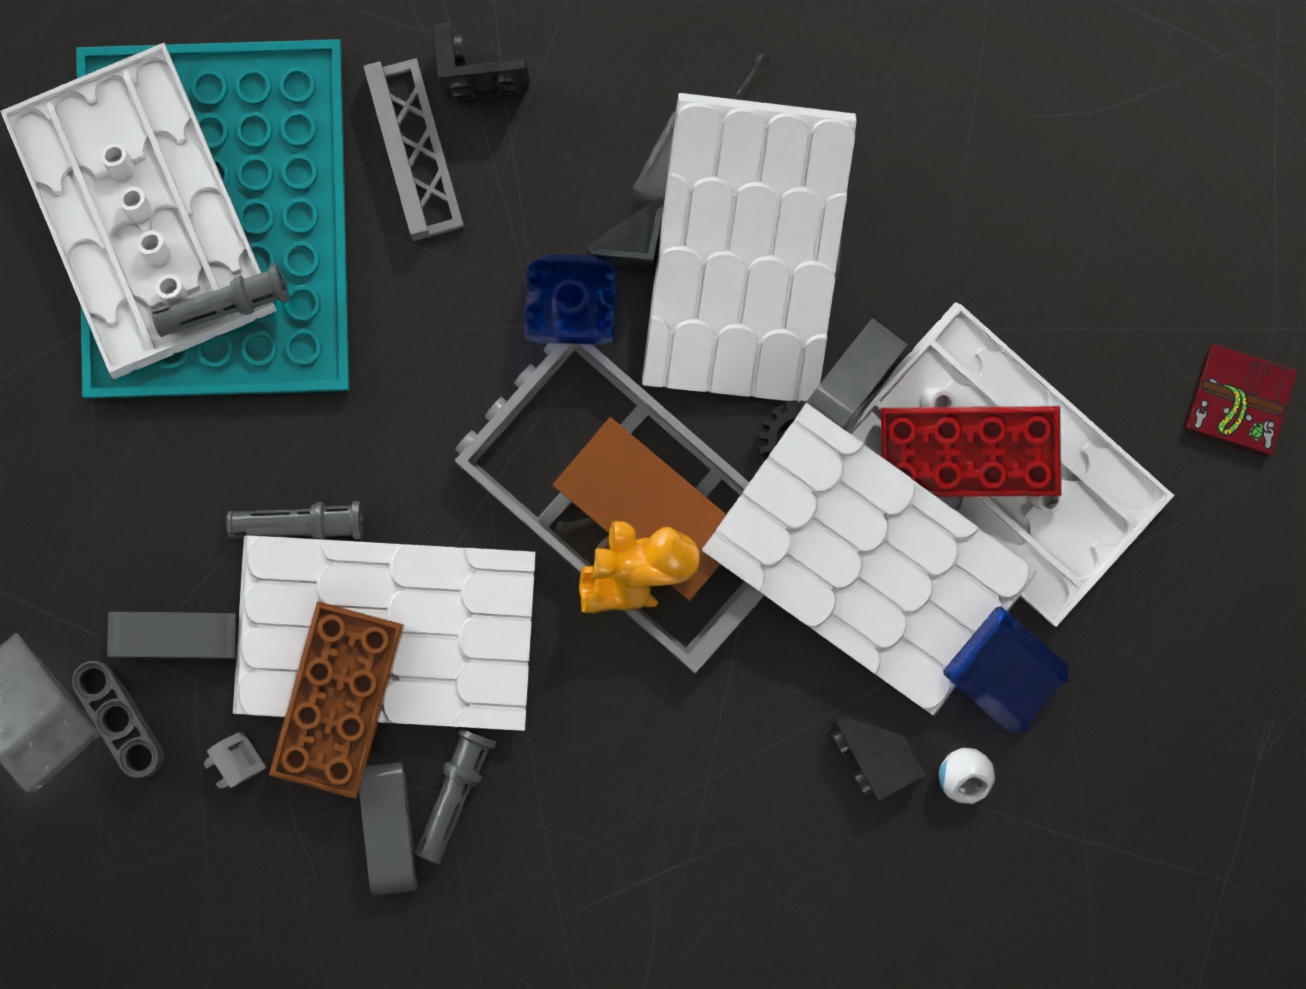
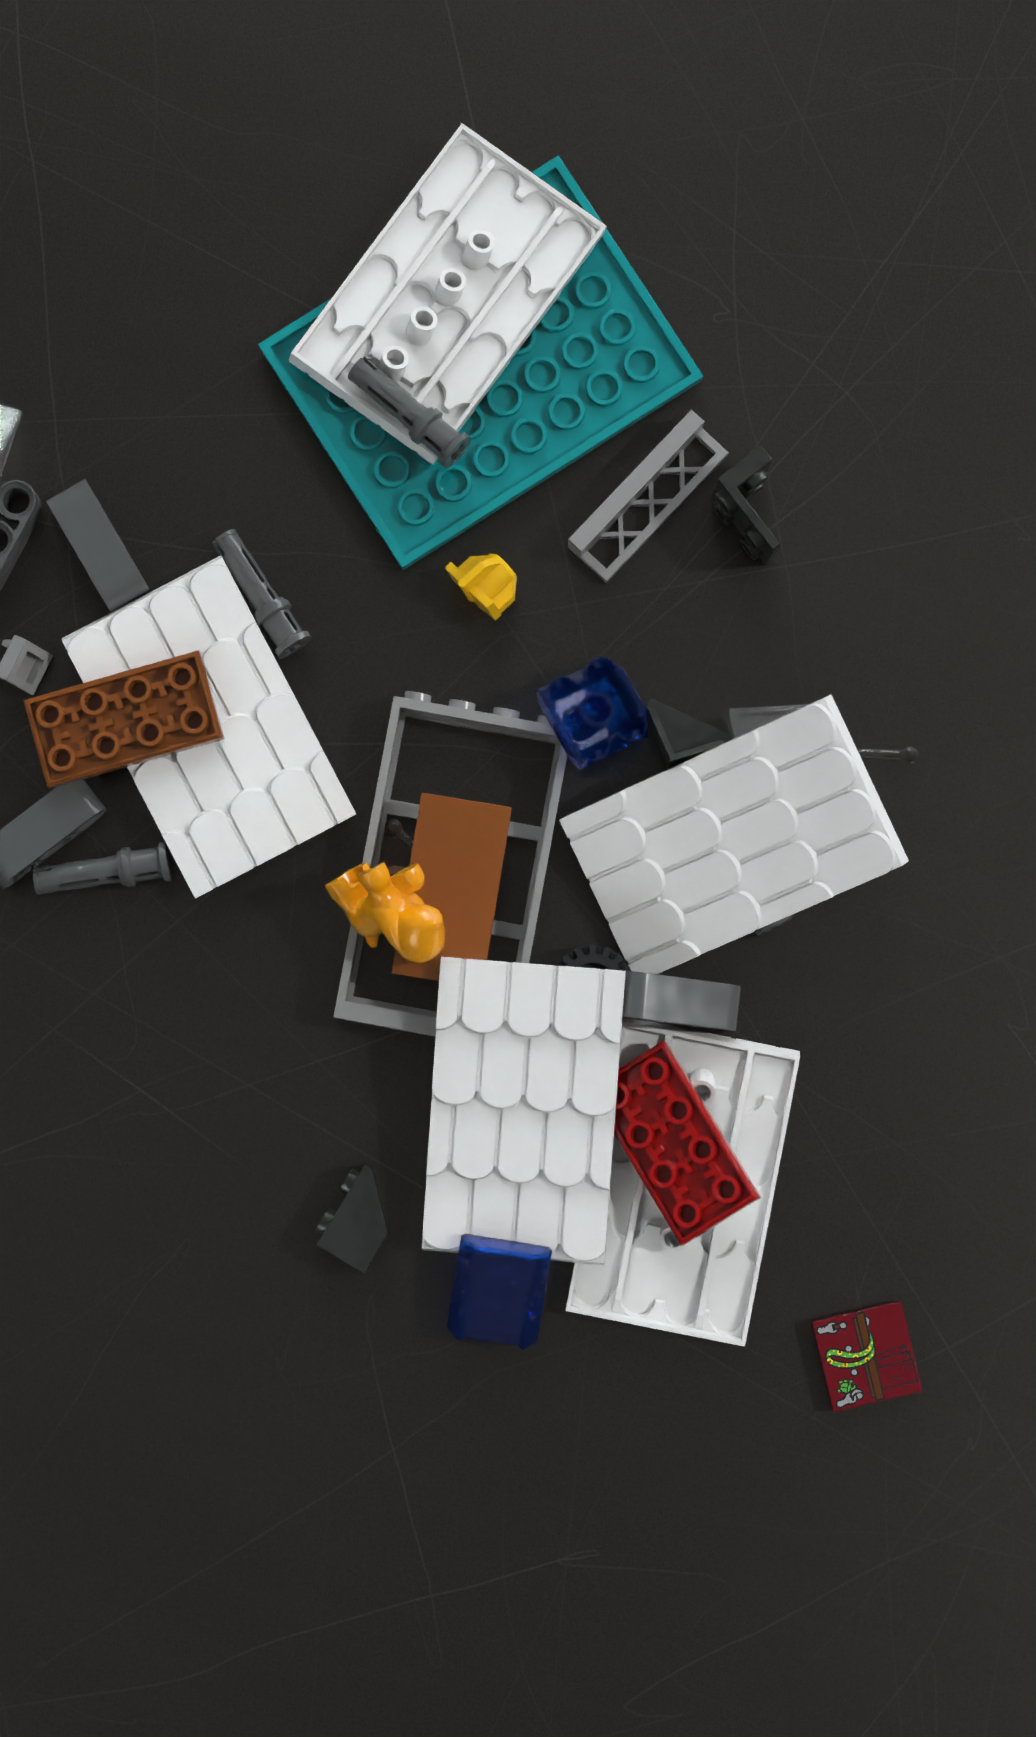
camera: 55 degrees right, 0 degrees up
white piece [938,748,995,804] -> none
none -> yellow piece [445,554,517,621]

